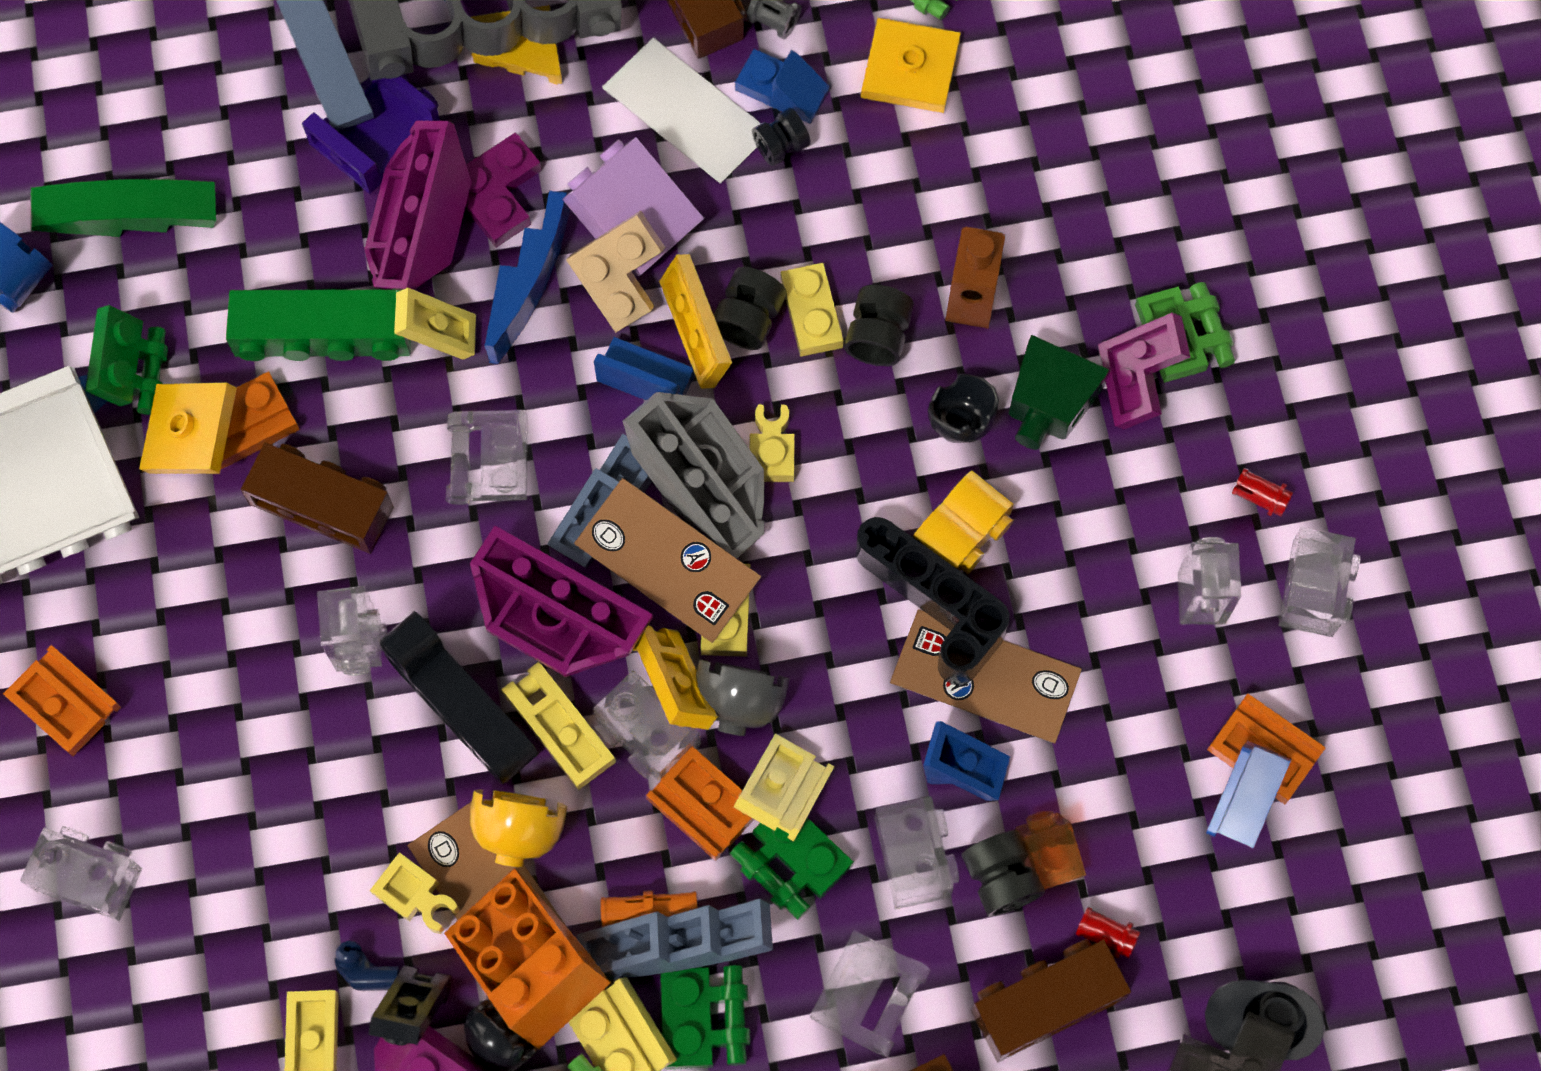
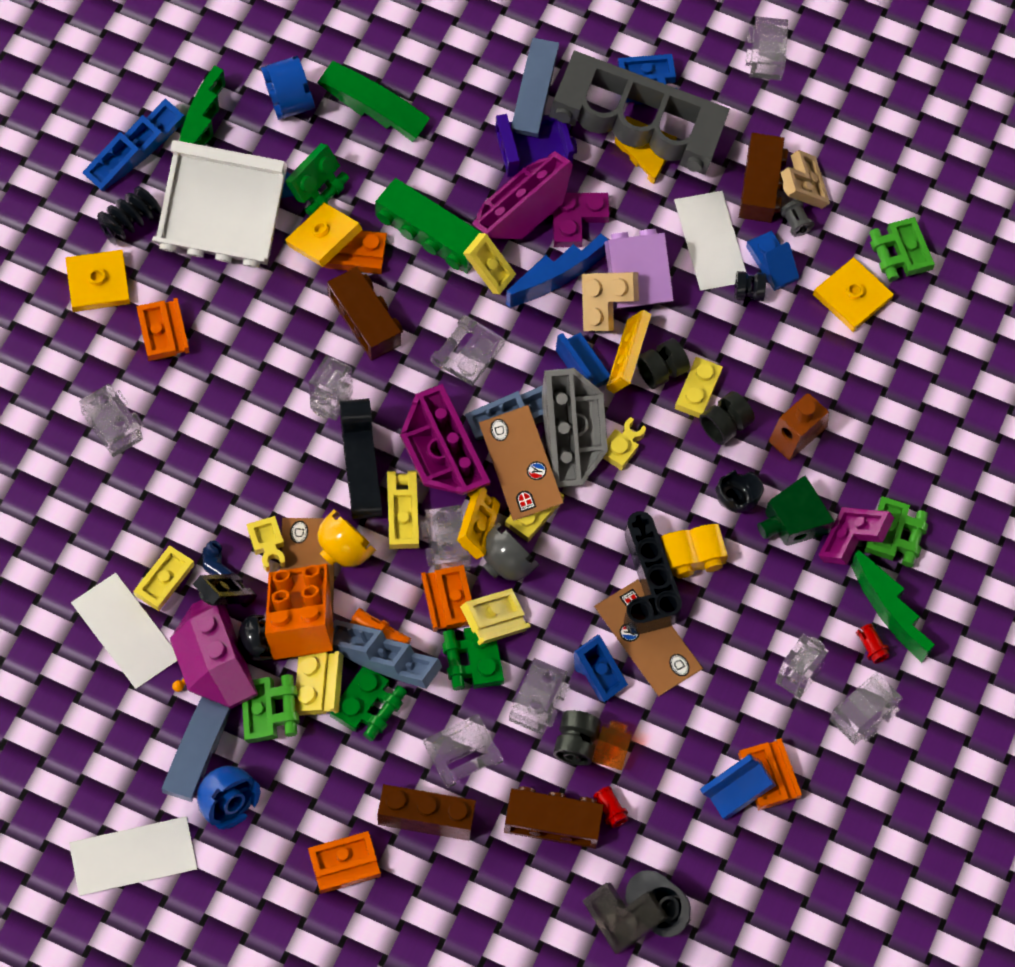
camera: 30 degrees right, 5 degrees down
none -> green slope [851,550,935,663]

